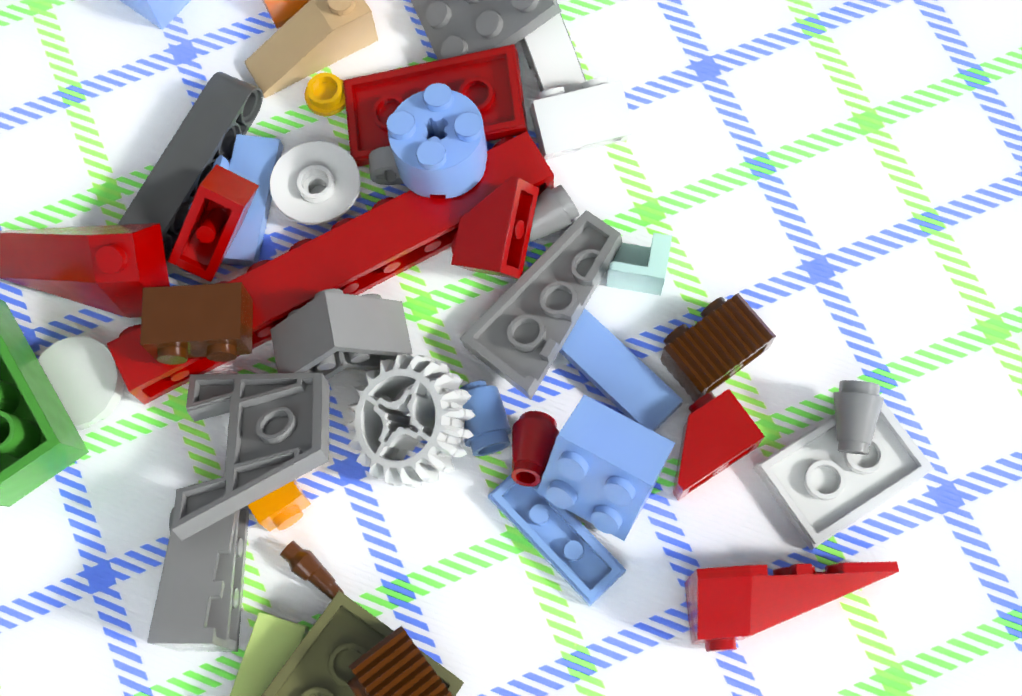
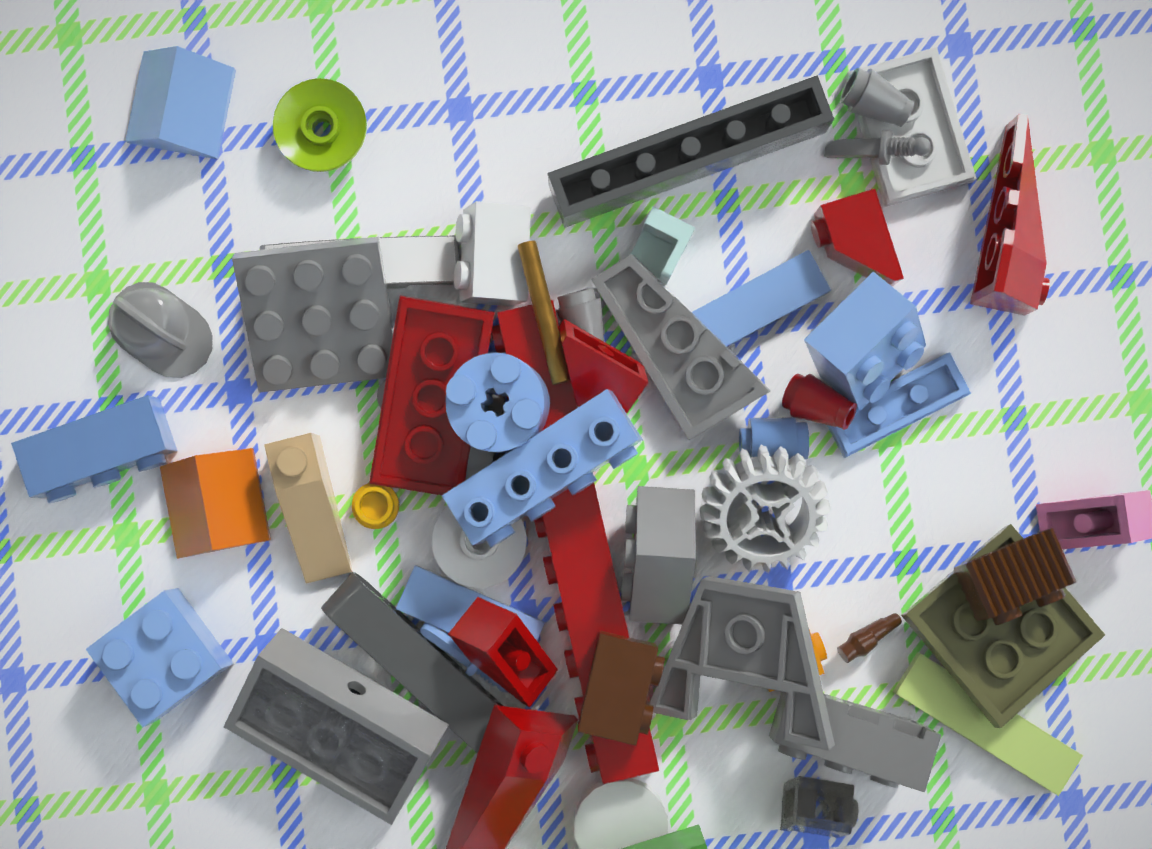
camera: 80 degrees left, 15 degrees up
reddish brown brick [660,293,776,402] -> none
none -> brick [223,628,449,825]
none -> light blue brick [442,389,643,548]
none -> pearl gold bar [517,240,571,385]
none -> dark grey brick [547,75,834,228]
none -> clear smoke brick [780,776,859,838]
none -> light grey piece [824,129,931,165]

